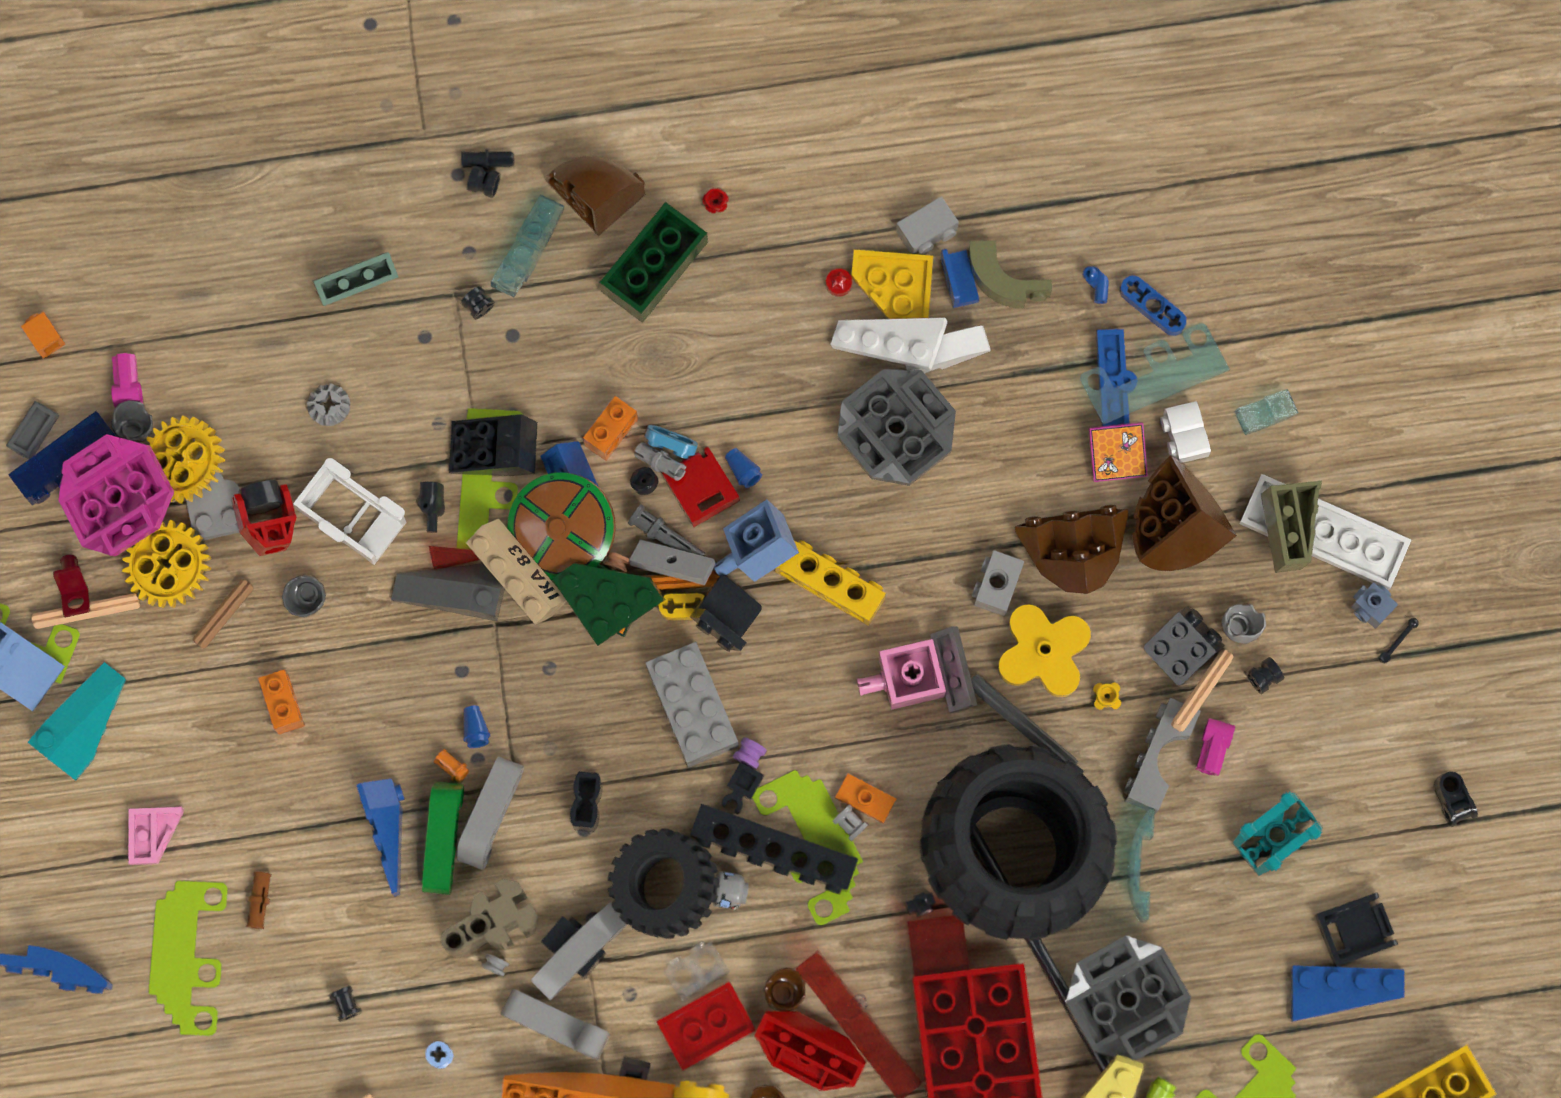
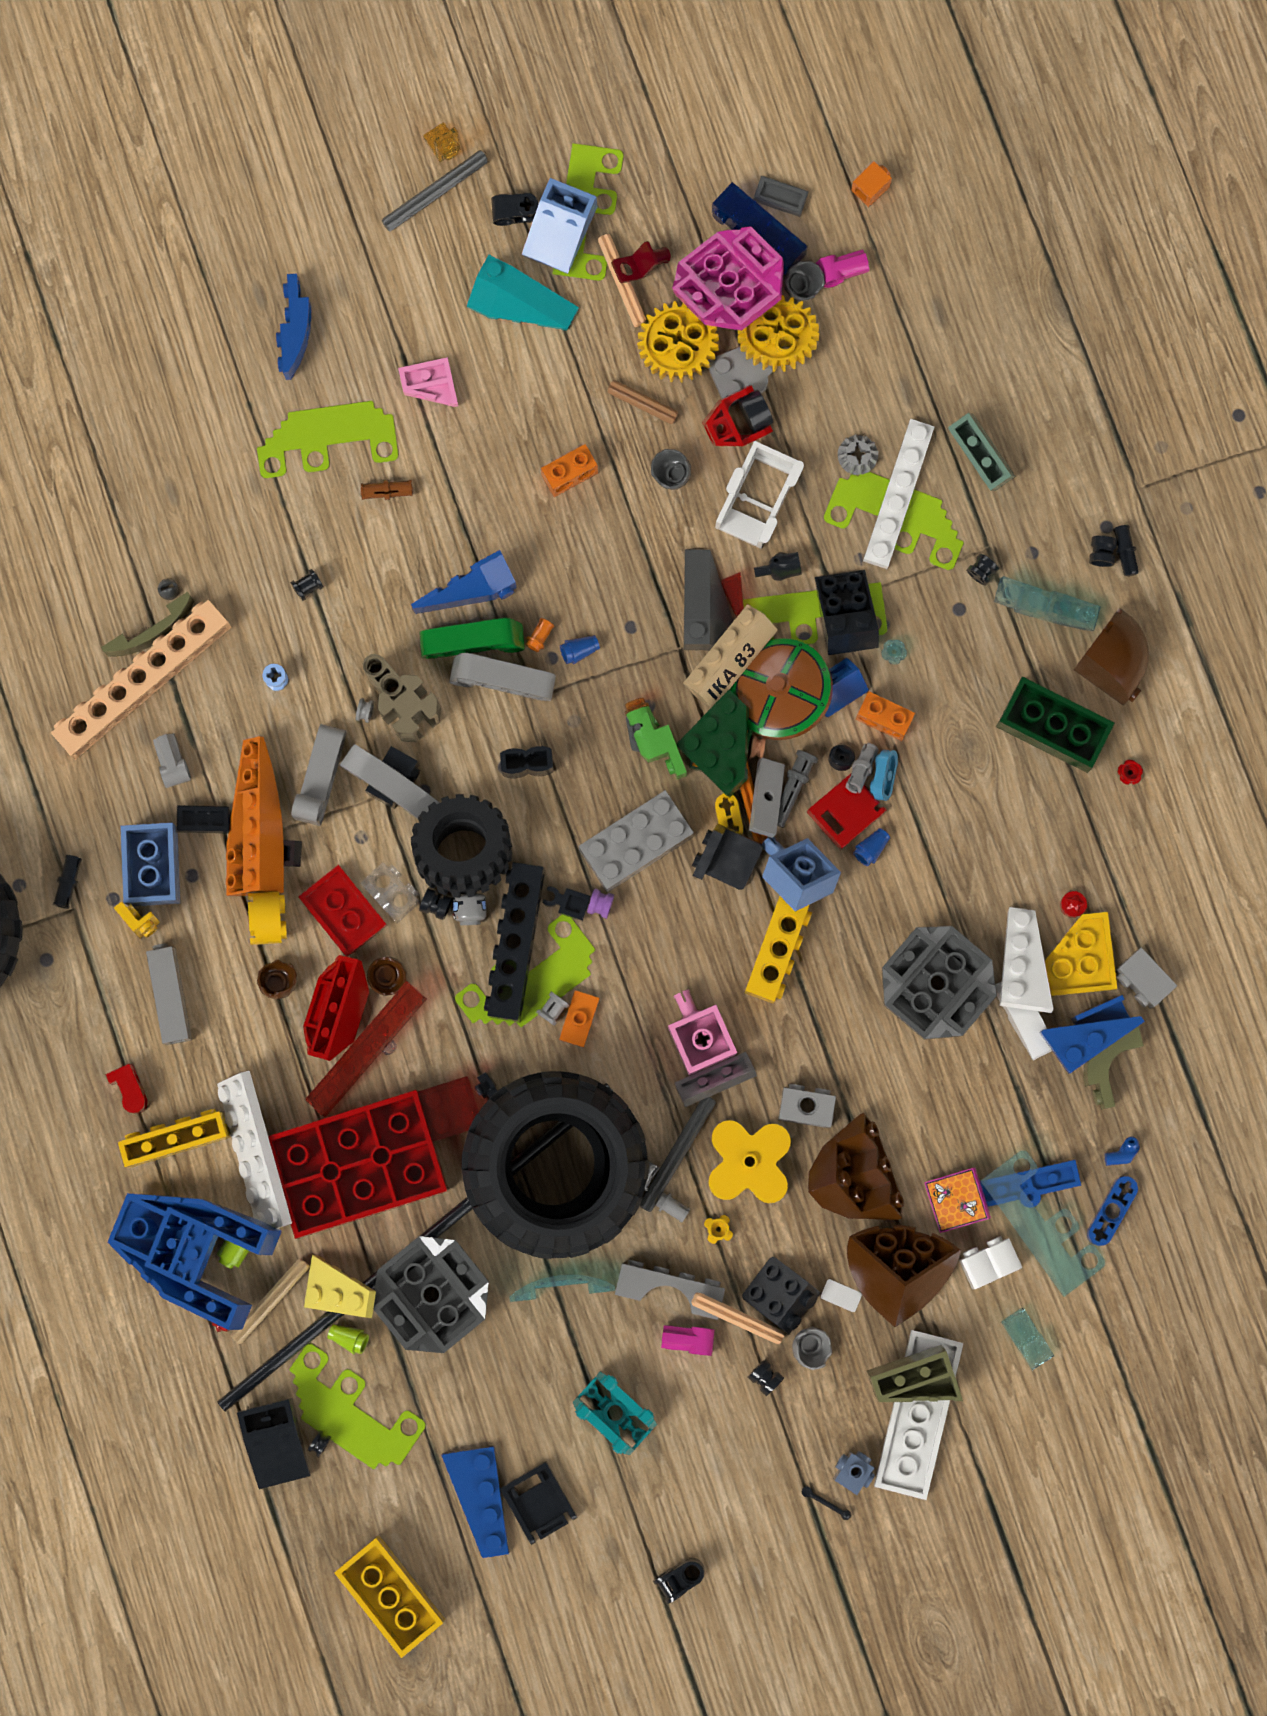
camera: 80 degrees right, 5 degrees up
none -> black wheel [419,887,453,920]
none -> bright green plate [625,698,687,780]
none -> light grey pin [655,1192,691,1223]
none -> white sticker [821,1279,862,1312]
none -> lime piece [824,472,963,570]
none -> white plate [863,419,934,569]
none -> clear light blue plate [881,640,907,665]
none -> blue wing [1039,1016,1145,1074]

